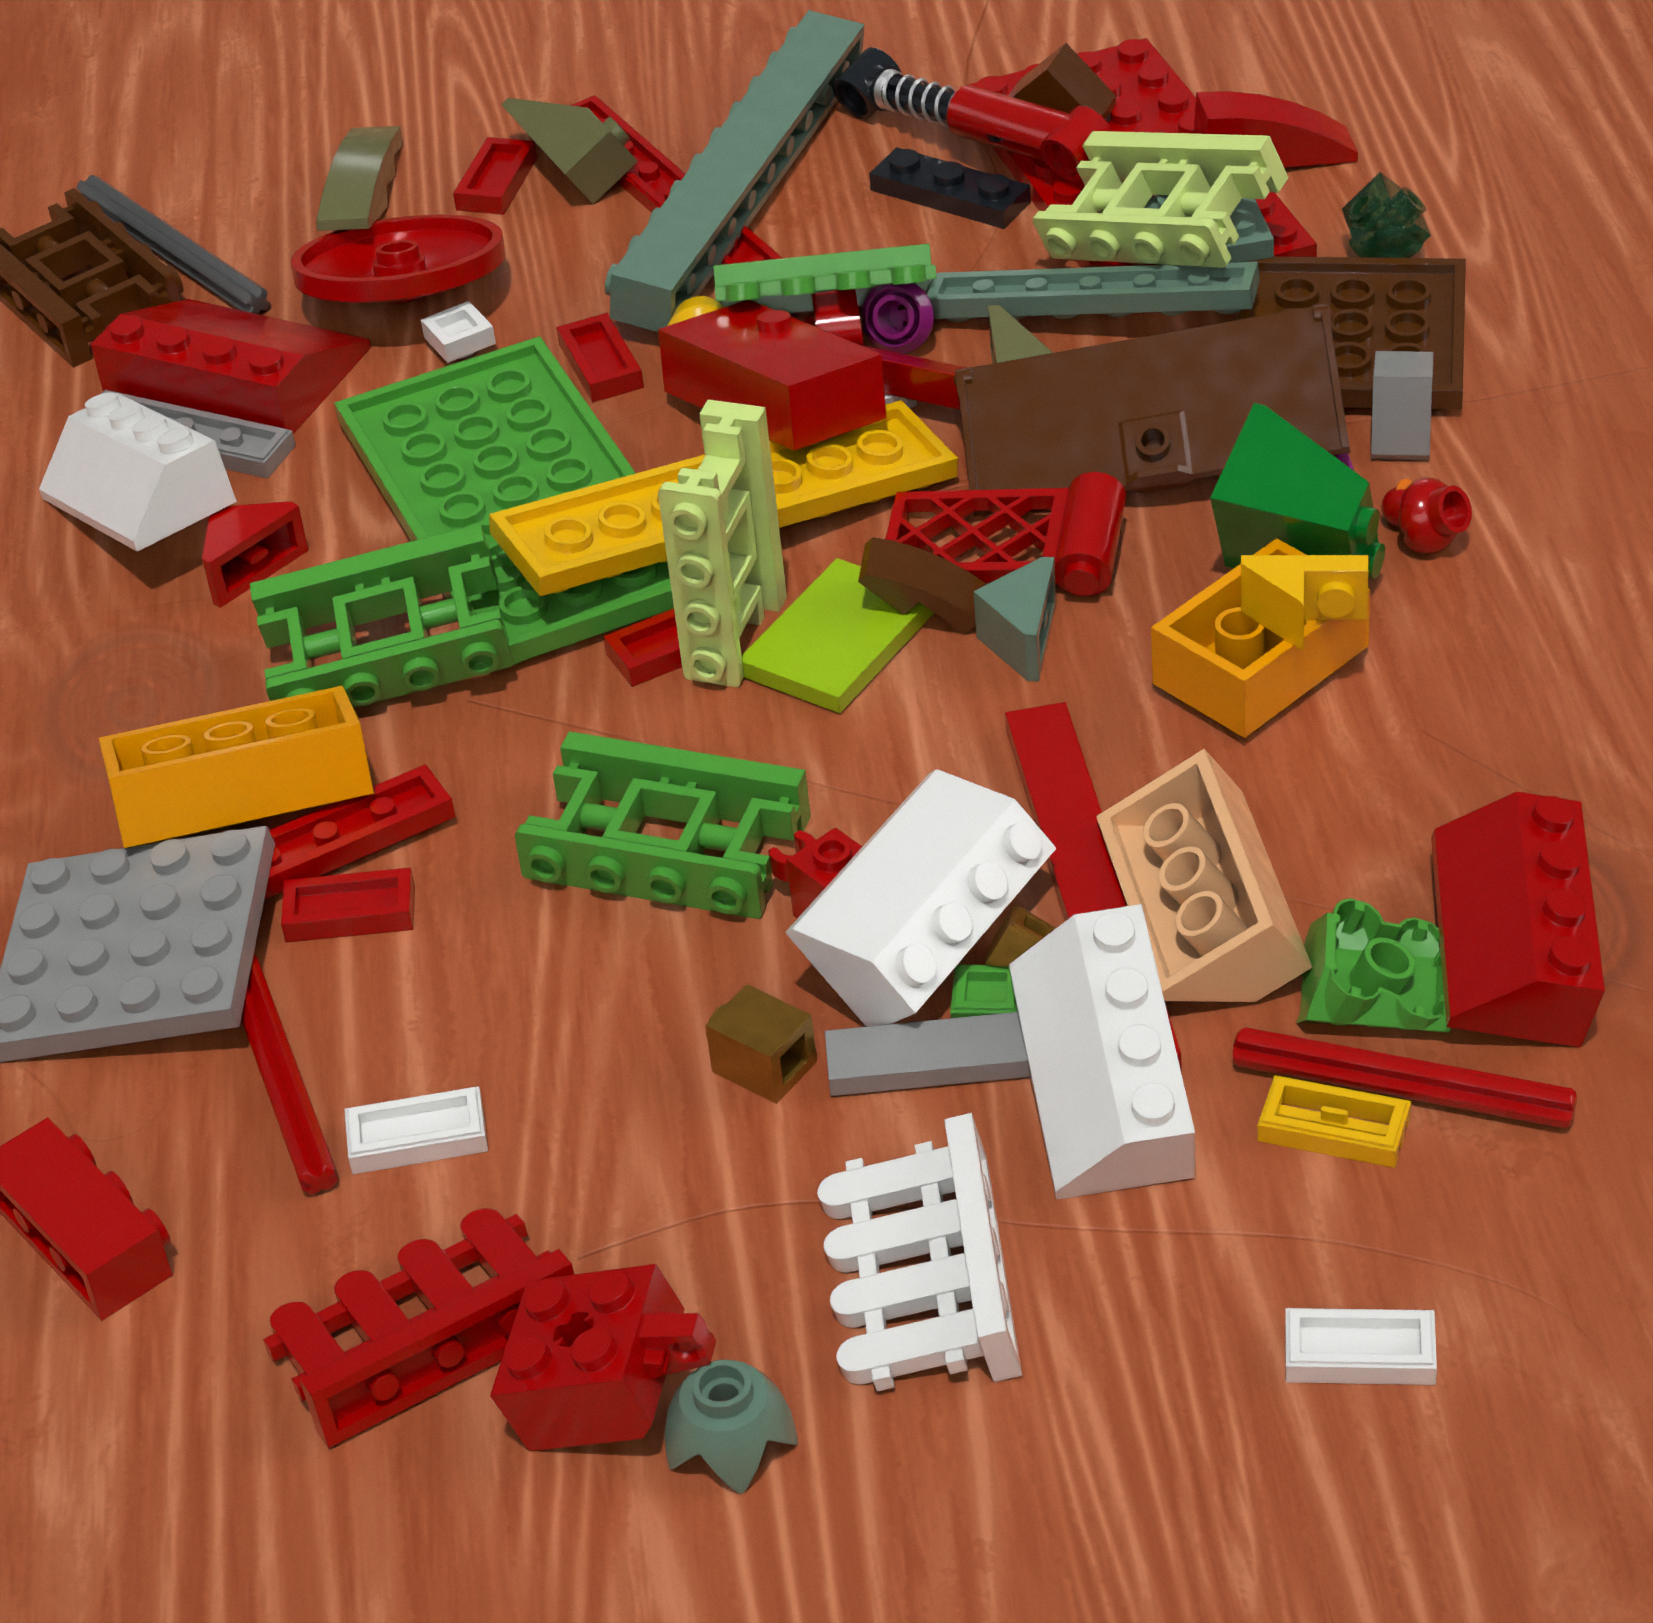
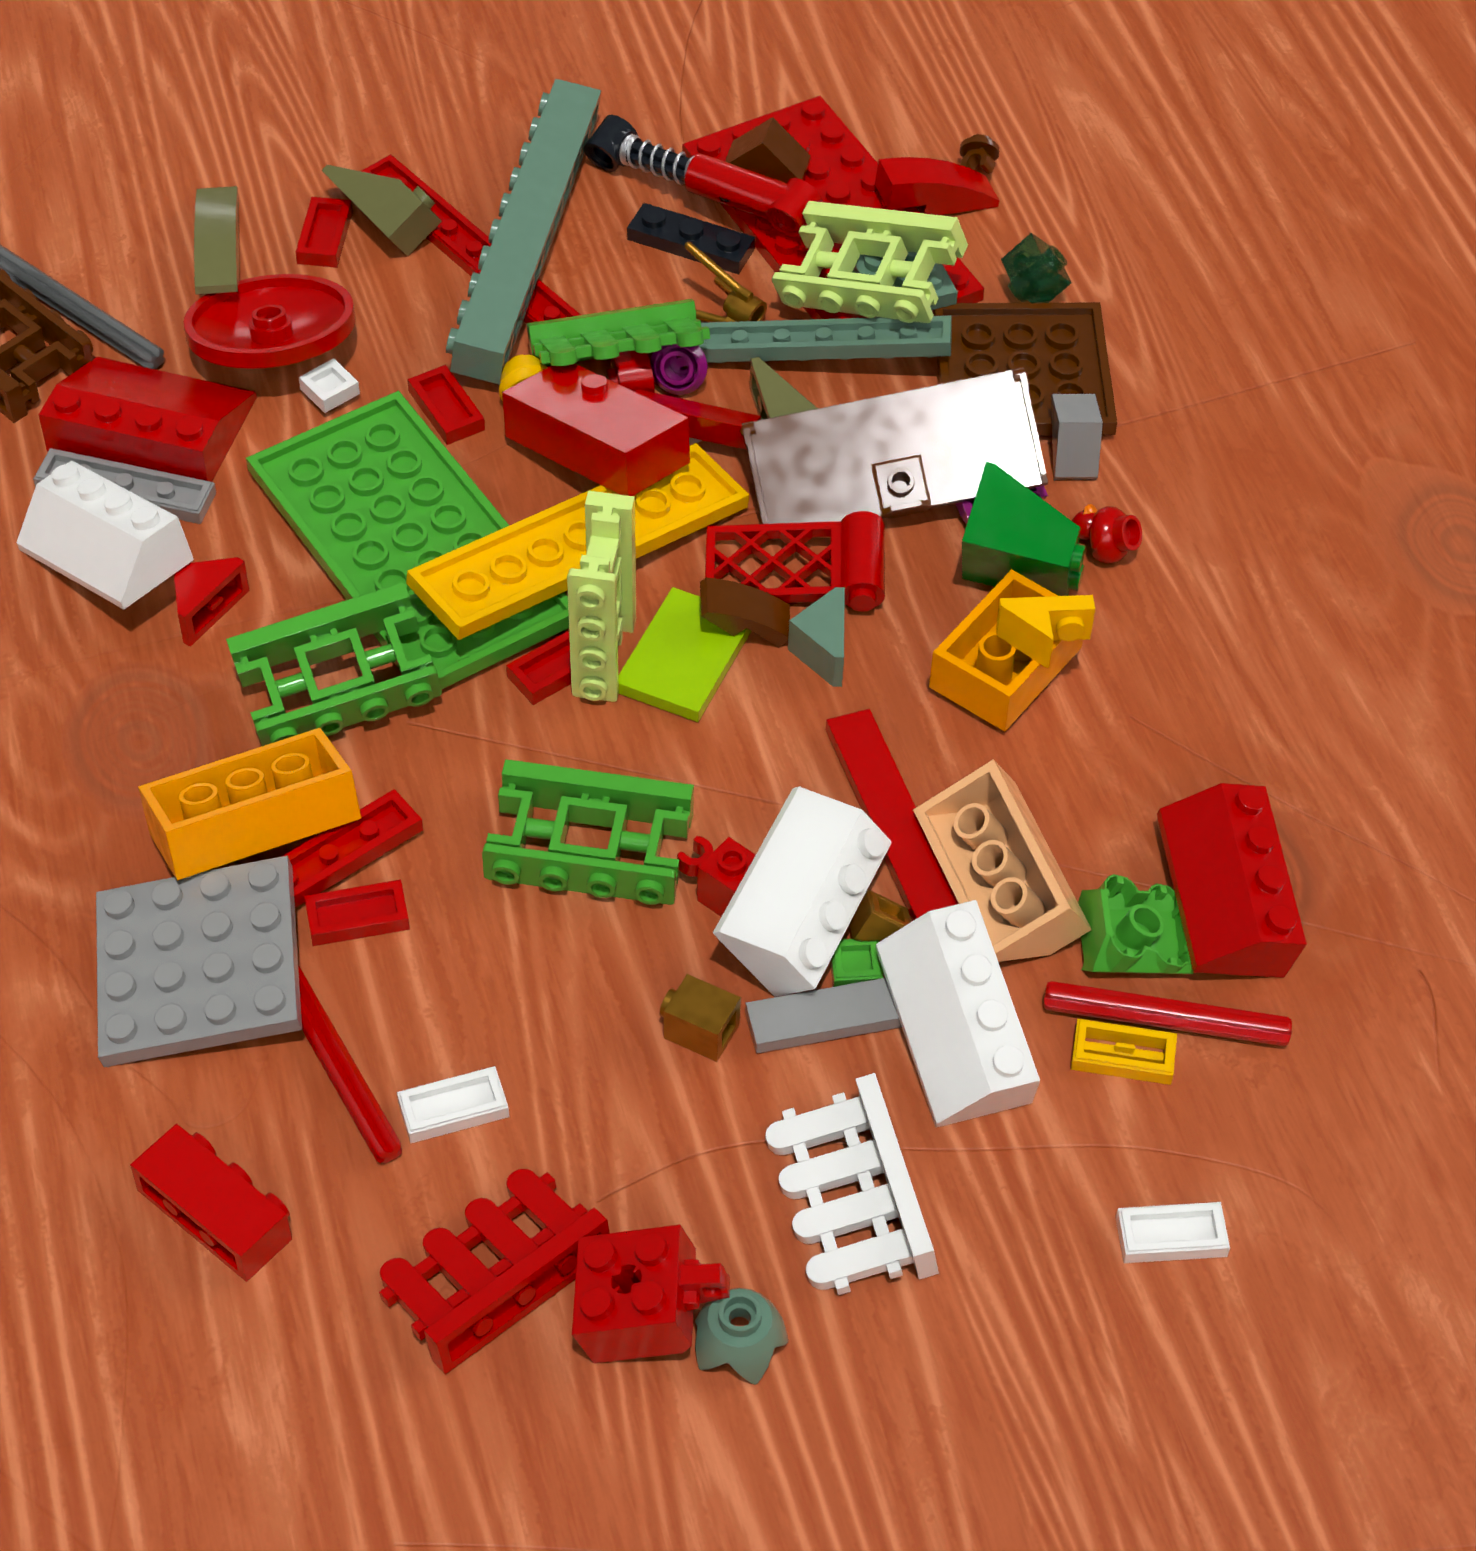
camera: 15 degrees left, 10 degrees up
none -> pearl gold plant [685,242,767,322]
none -> reddish brown plate [960,134,1000,174]

